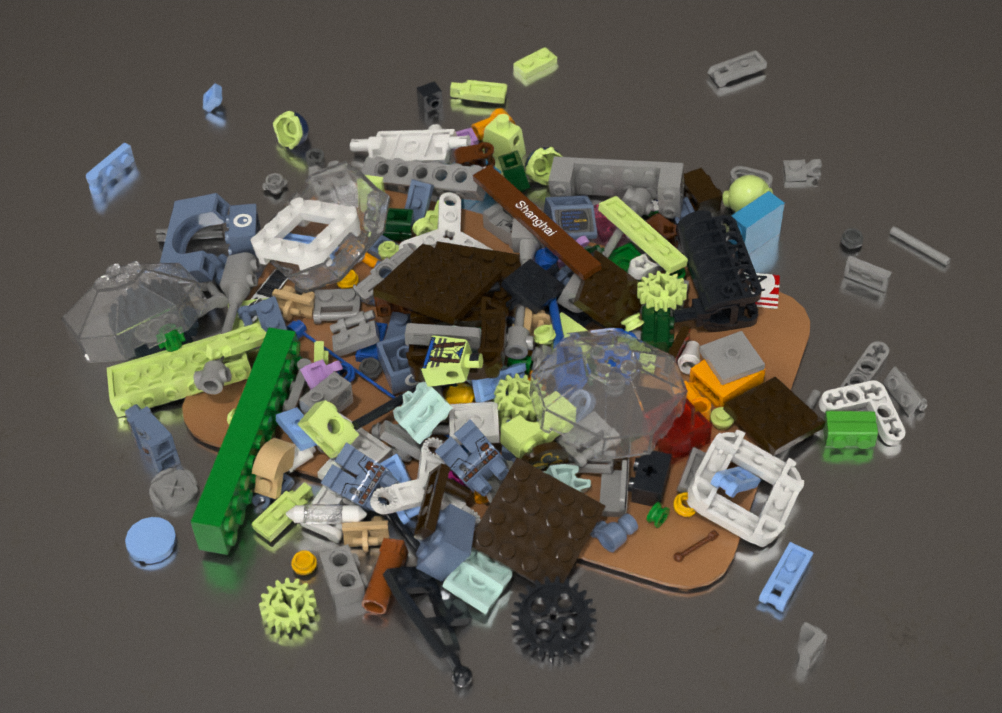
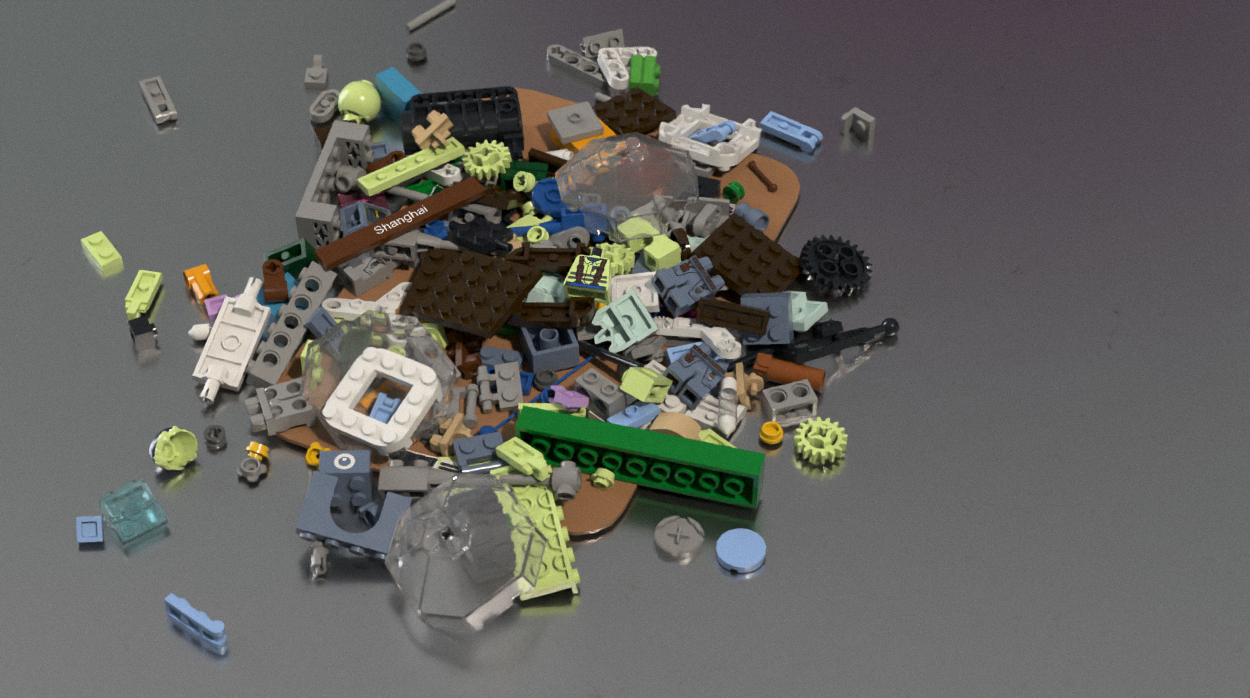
camera: 90 degrees left, 5 degrees down
sand blue hips [125,404,181,473] -> none
light grey piece [405,323,481,351] -> none
yellowish green torso [483,114,526,158] -> none
yellowish green hair [525,147,563,186] -> none
yellow plate [673,492,696,517] -> none
light grey tile [844,256,892,292] -> none
none -> clear light blue plate [98,478,168,545]
none -> yellow plate [245,441,269,462]
none -> tan hips [411,110,453,150]
none -> light grey beam [693,203,721,237]

